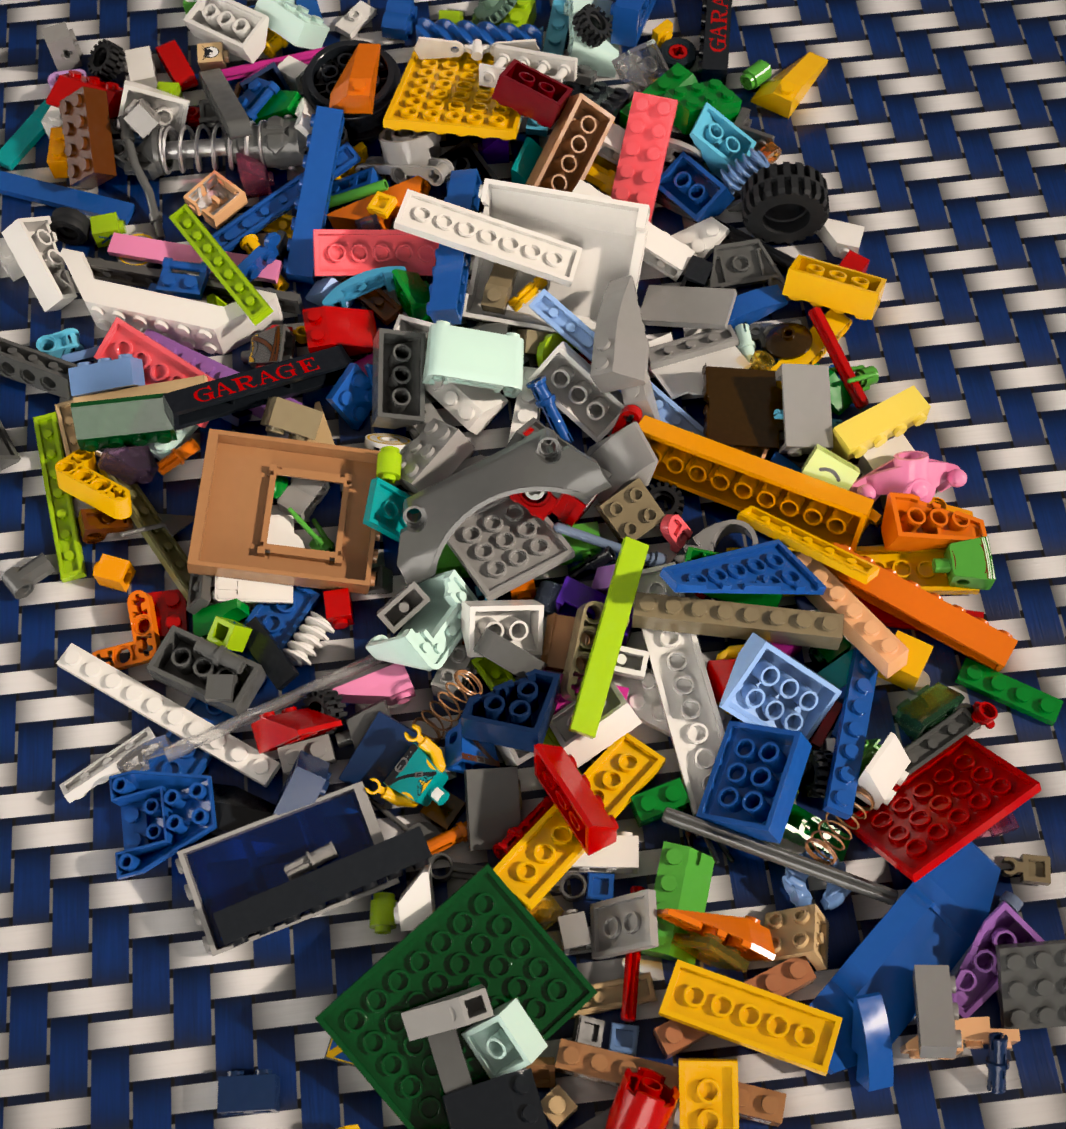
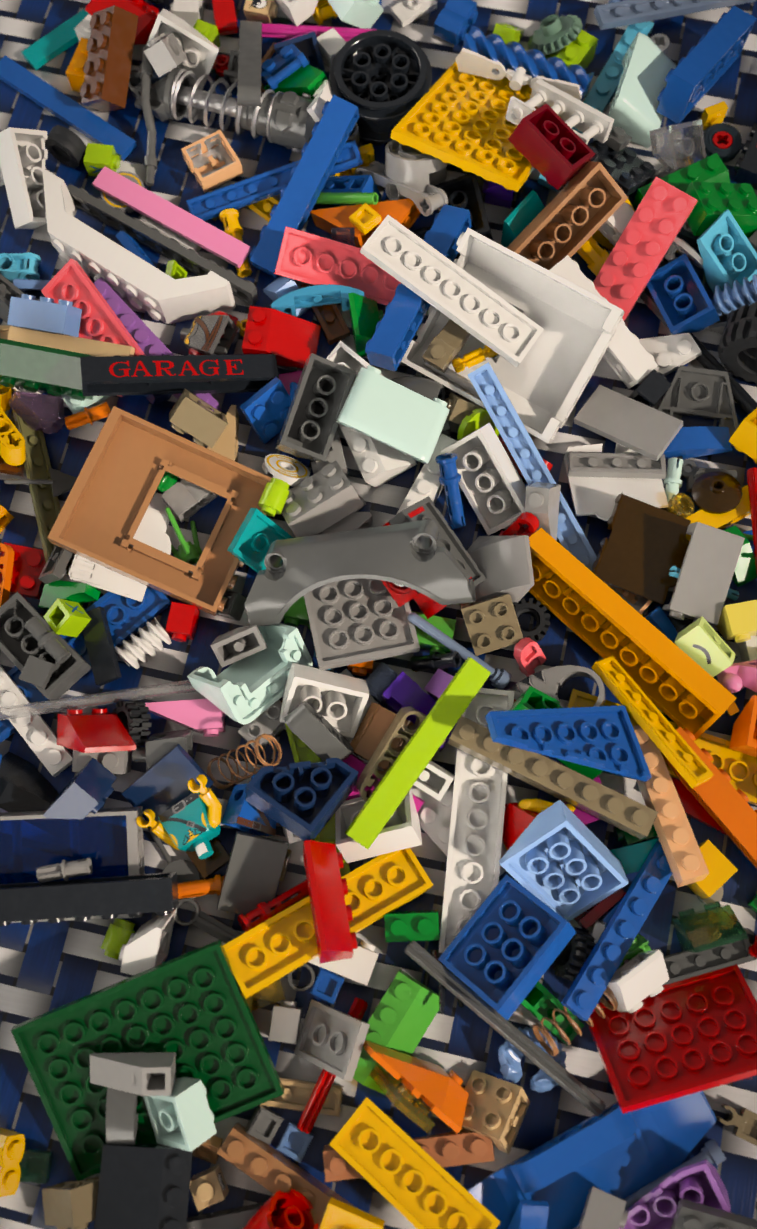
camera: 20 degrees right, 10 degrees up
blue plate [155,257,210,300] -> none
lime tile [169,204,274,326] -> none
clear pink slope [236,153,275,199] -> none
blue hinge [237,232,281,282] -> none
dark grey tile [275,230,288,261] -> none
orange wedge [329,43,381,114] -> none
black tyre [572,4,613,48] -> none
light grey wedge [590,275,649,394] -> none

